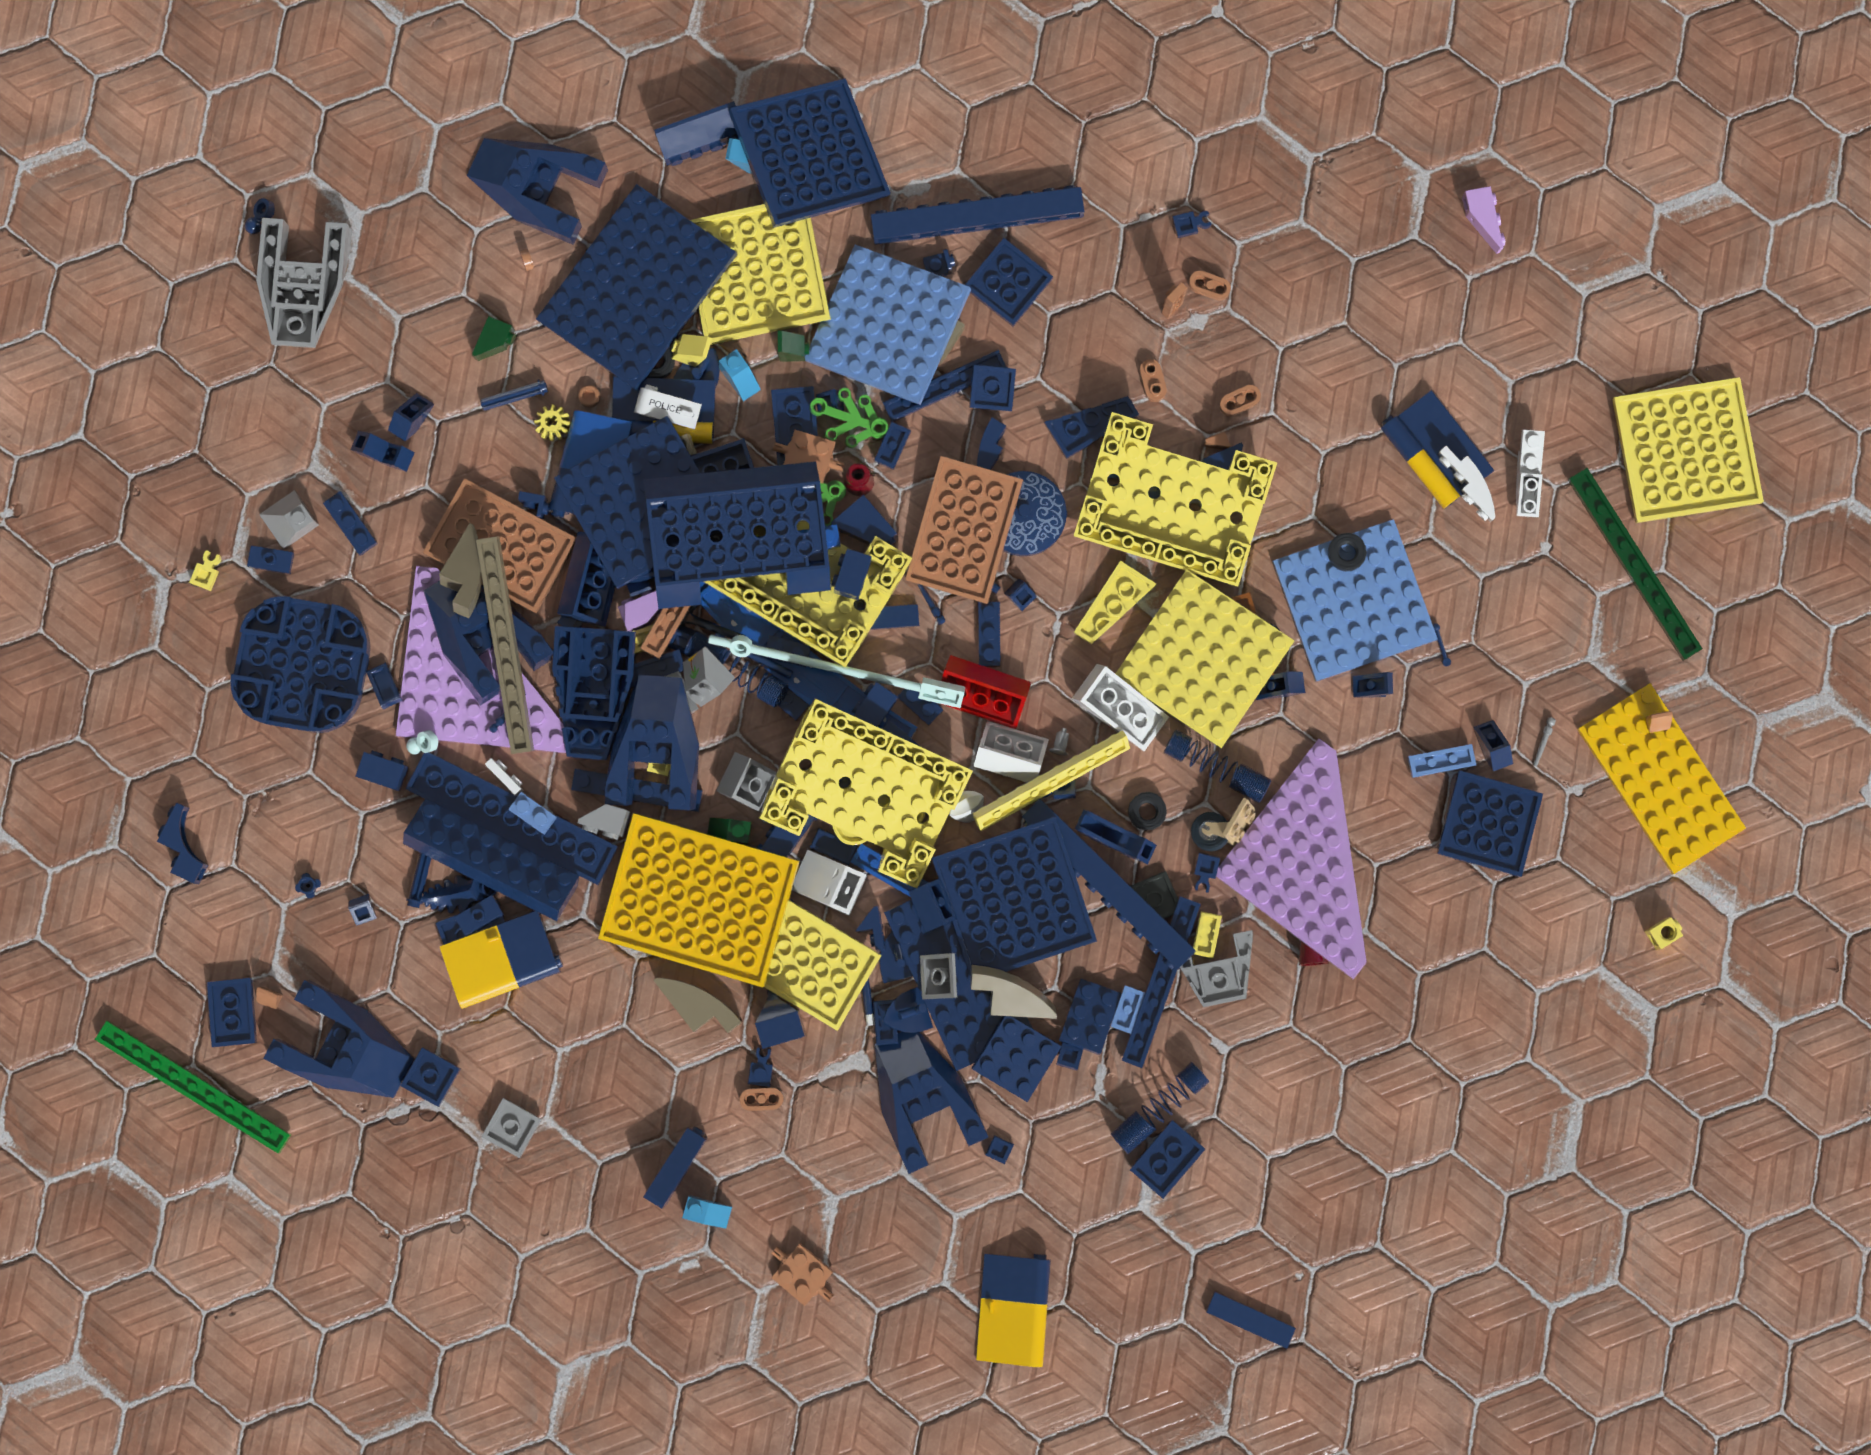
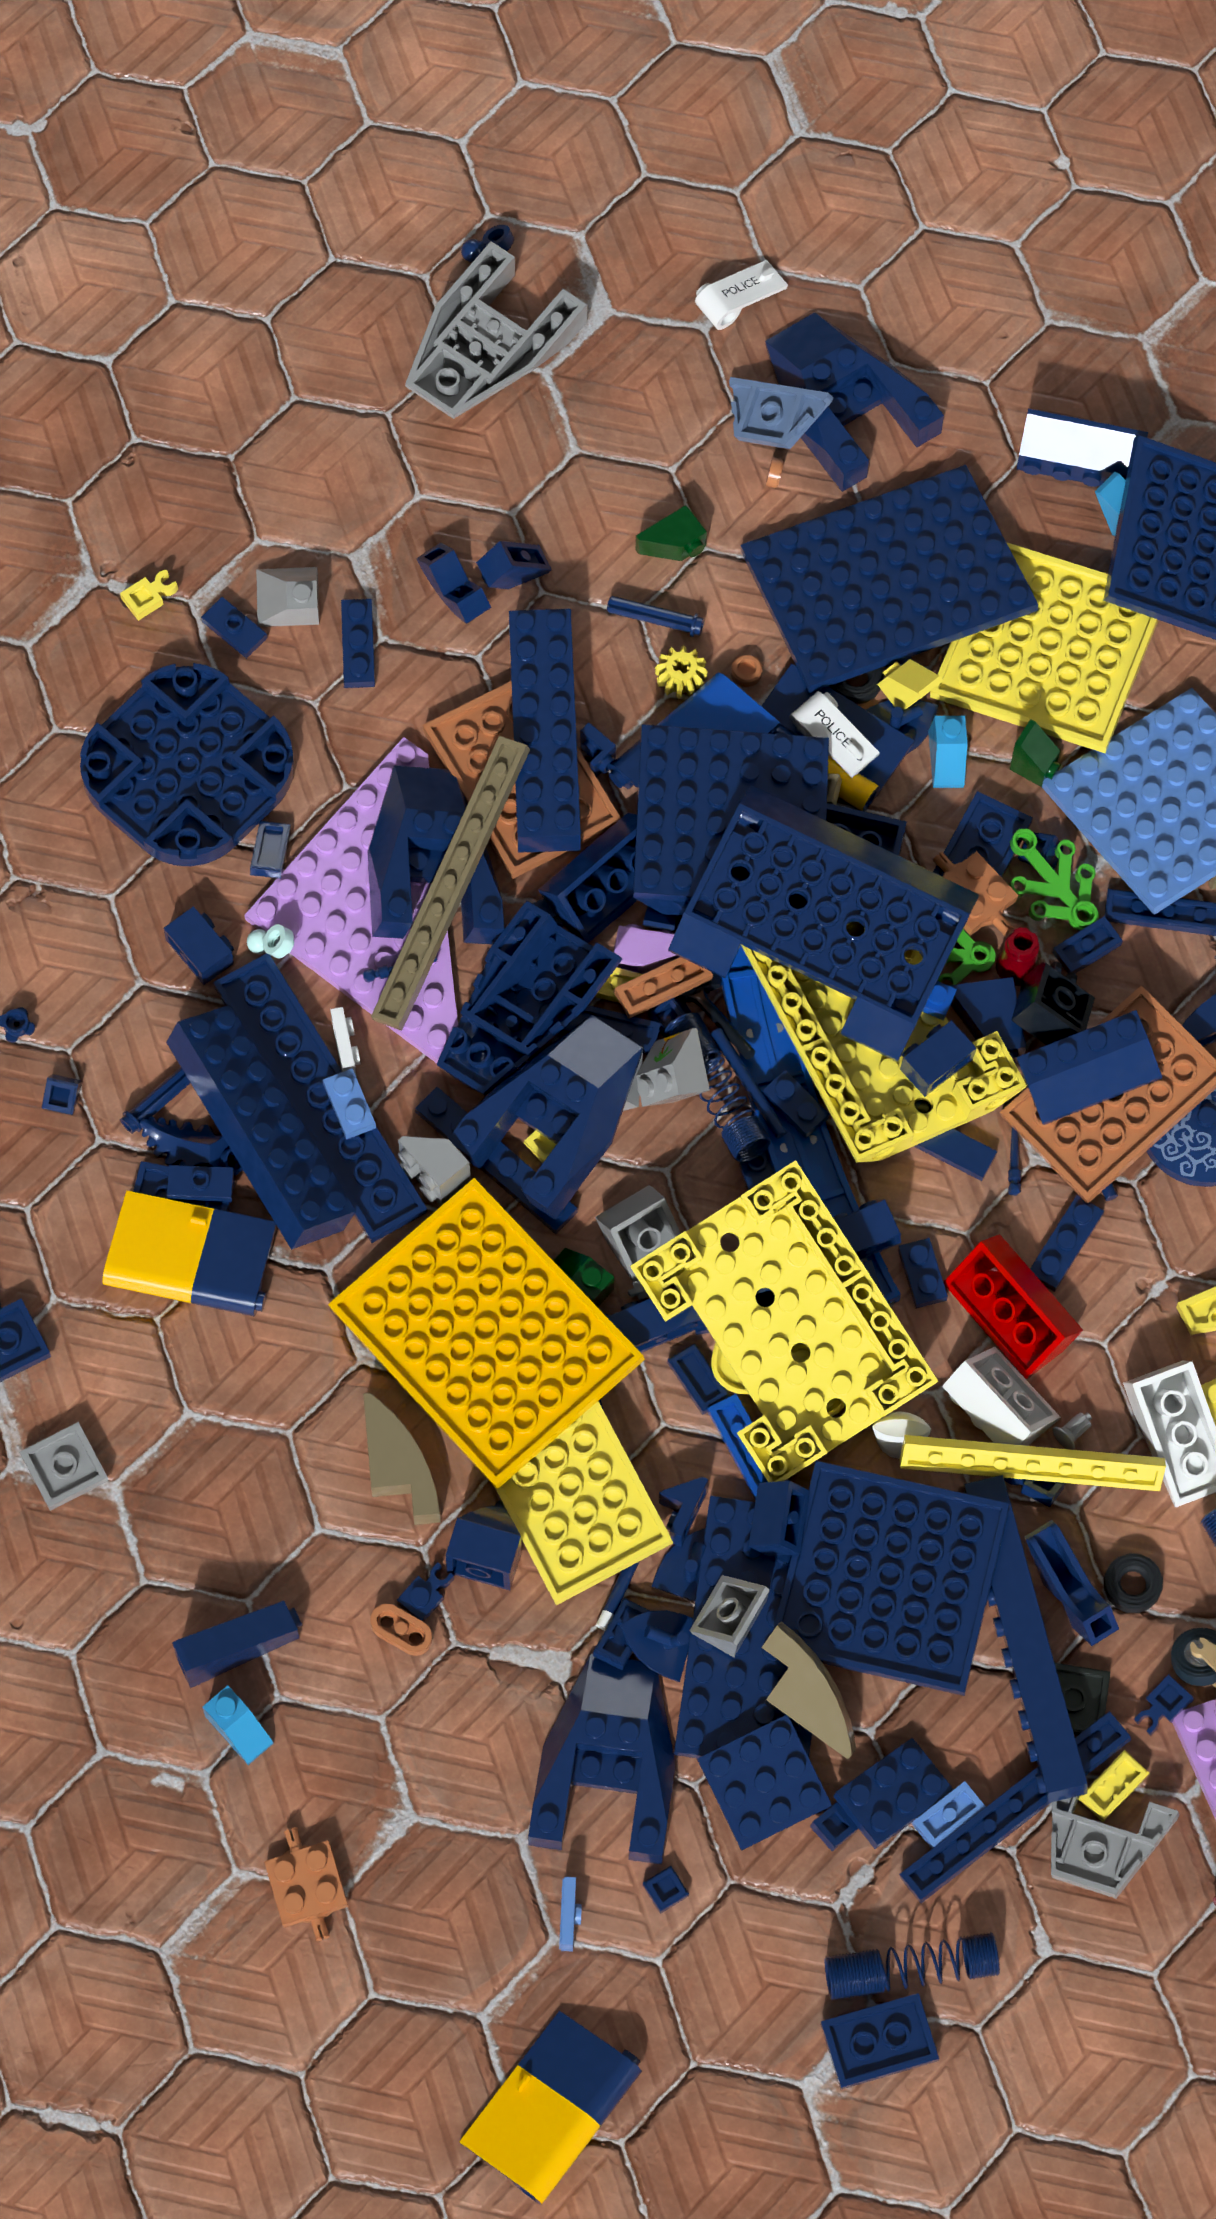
camera: 30 degrees right, 15 degrees down
dark tan slope [439,523,482,618] -> none
light aqua bar [708,635,965,708] -> none
white slope [792,850,867,915] -> none
dark blue slope [1004,579,1037,611] -> none
none -> dark blue brick [509,609,581,853]
none -> medium blue plate [559,1877,582,1951]
none -> white door [695,260,788,330]
none -> sand blue wing [729,377,834,449]
none -> black hinge [1011,961,1095,1045]
none -> dark blue slope [1016,1010,1163,1125]

